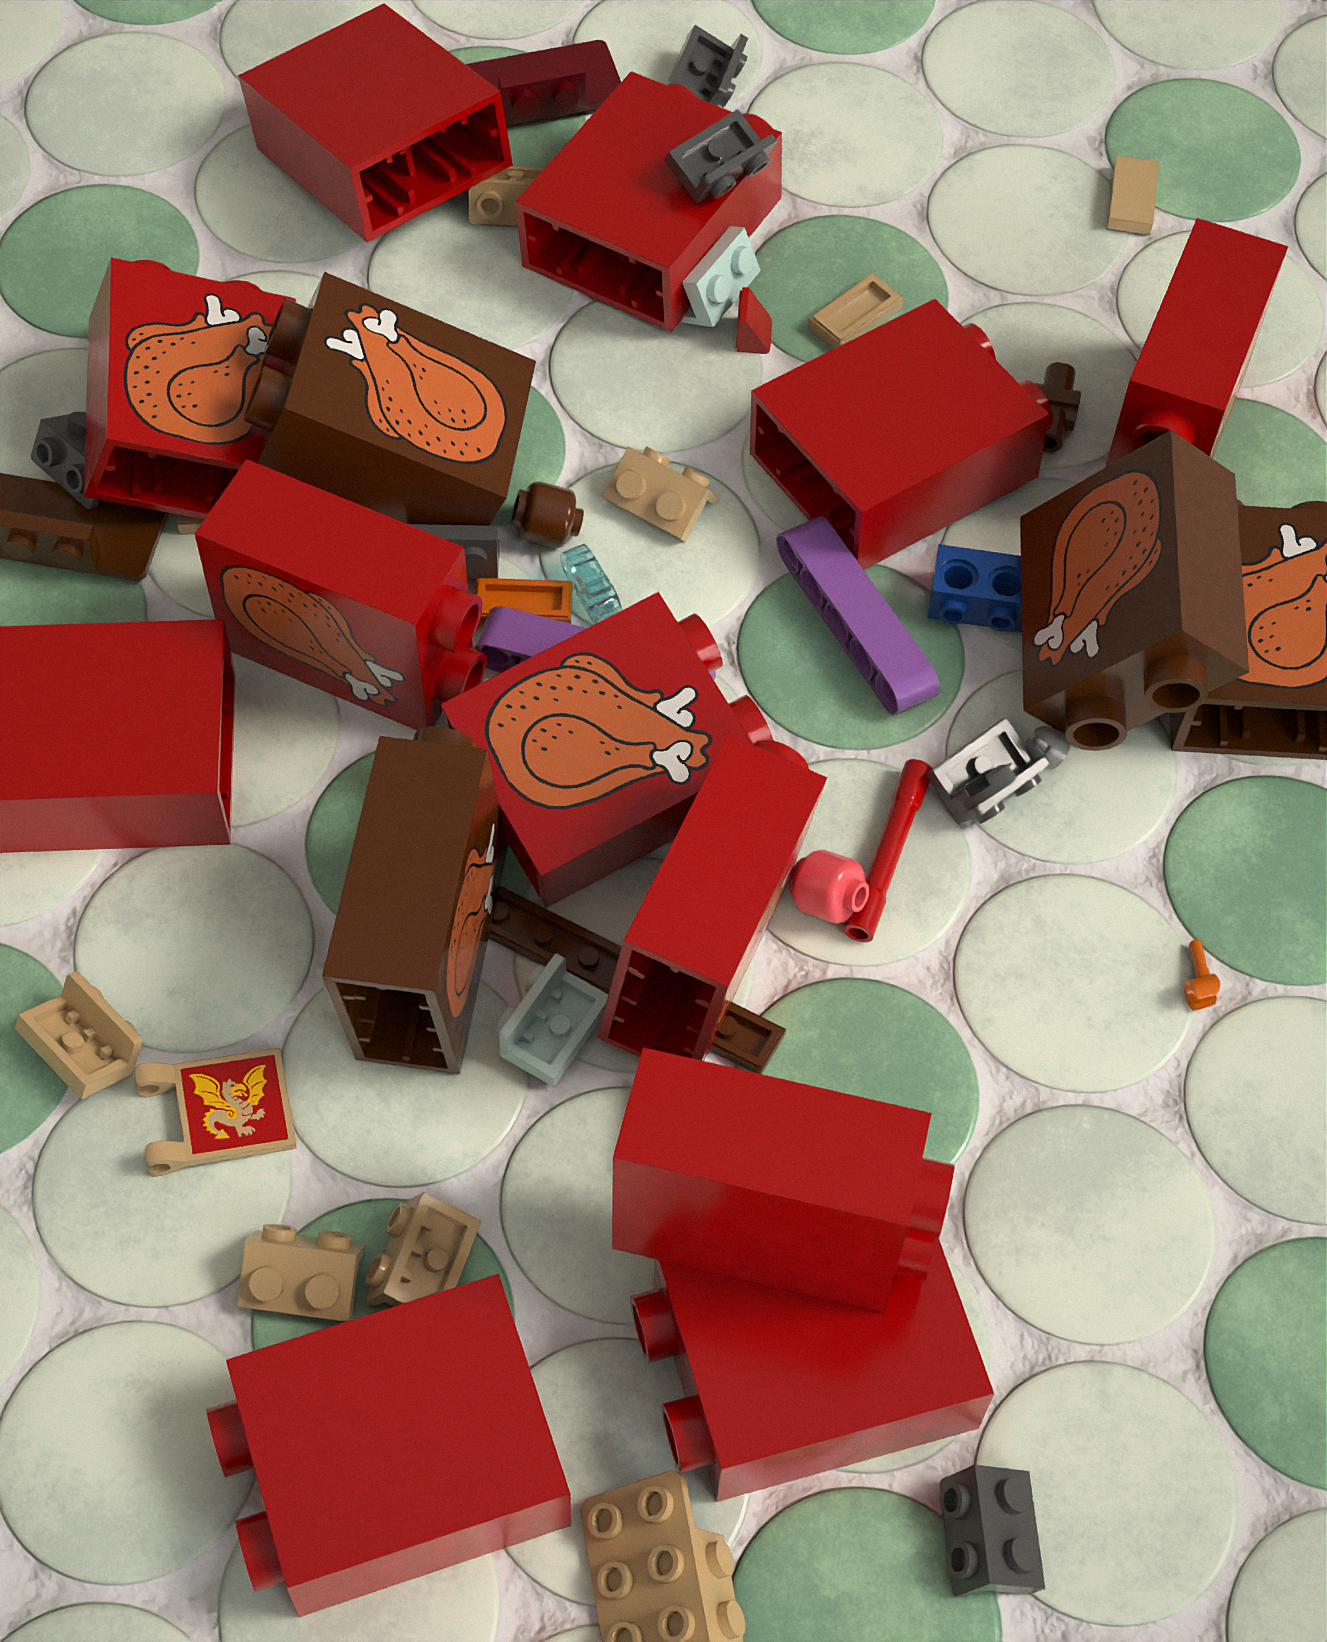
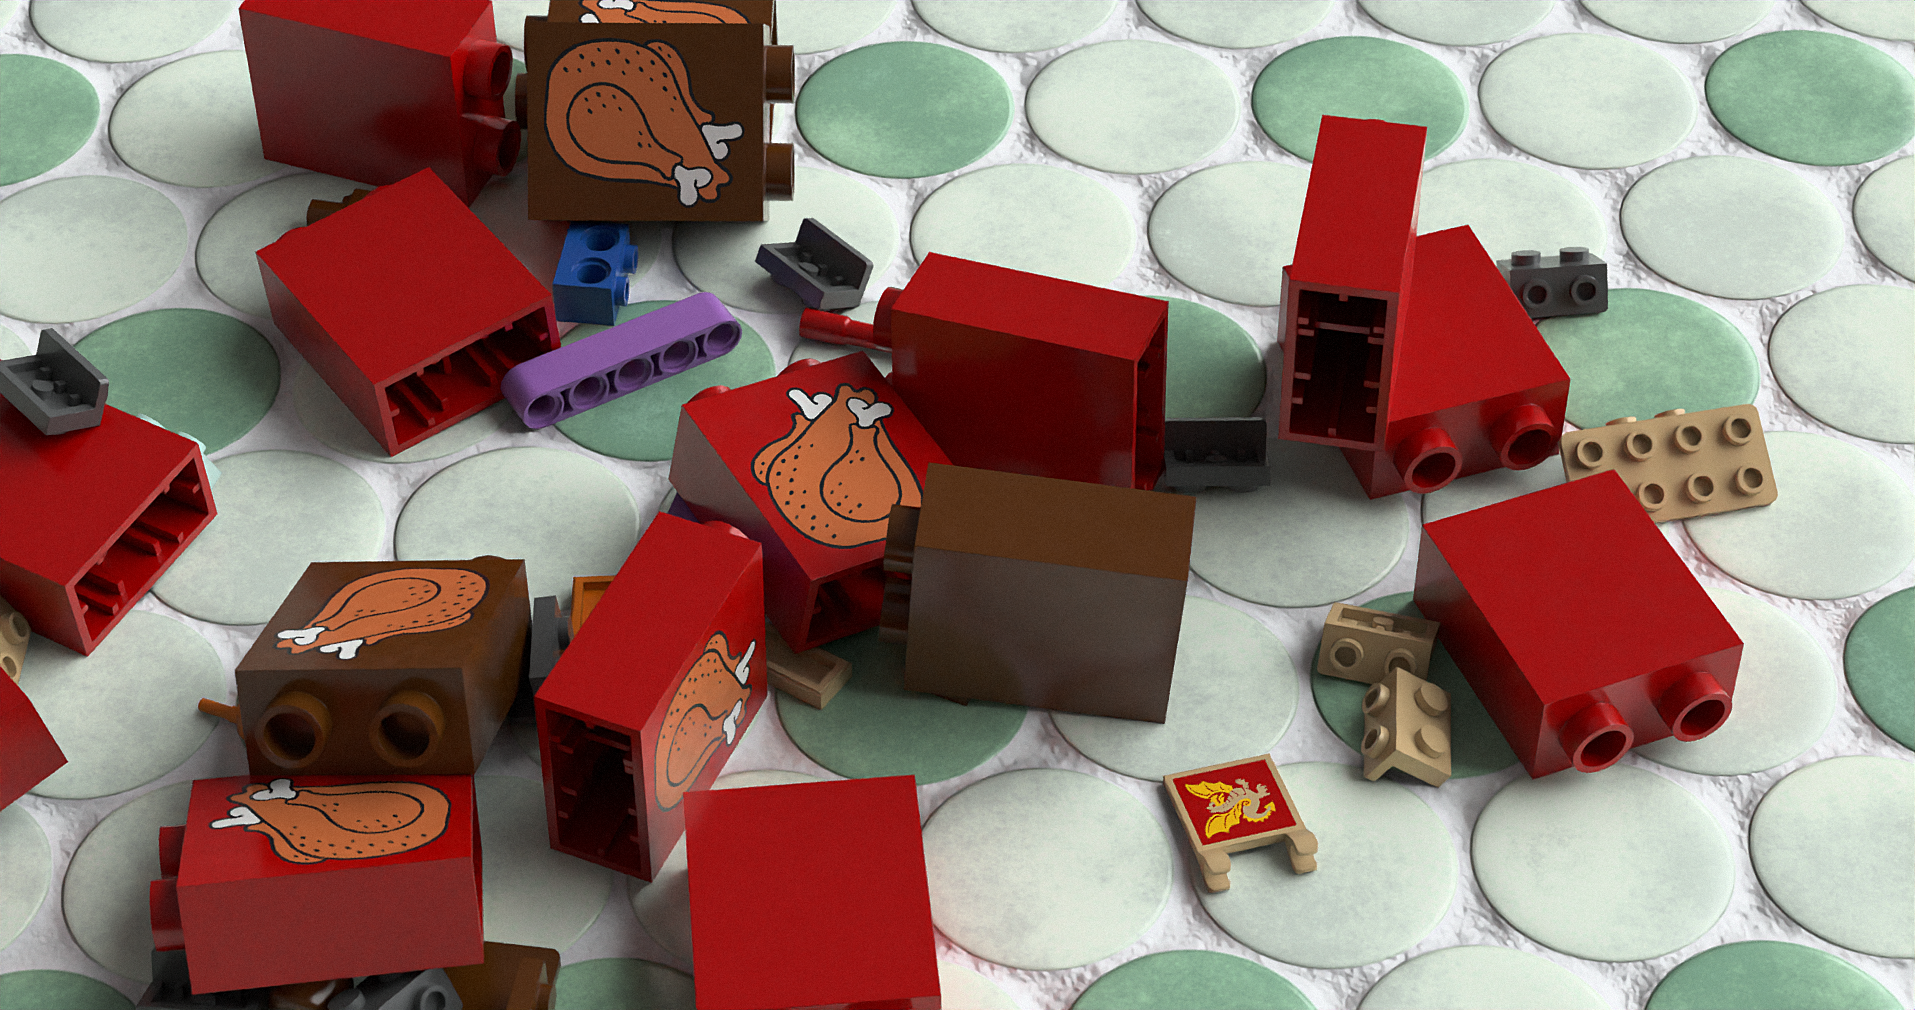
camera: 90 degrees left, 15 degrees down
tan bracket [15,971,142,1100] -> none
clear light blue beam [560,544,622,624] -> none
tan bracket [601,446,718,542] -> none
red slope [735,287,772,354] -> none
tan tile [808,273,904,349] -> none
dark grey tile [949,764,1017,814] -> none
light grey hinge [1026,726,1070,770] -> none
tan tile [1107,155,1159,235] -> none
orange hand [1184,940,1220,1011] -> none

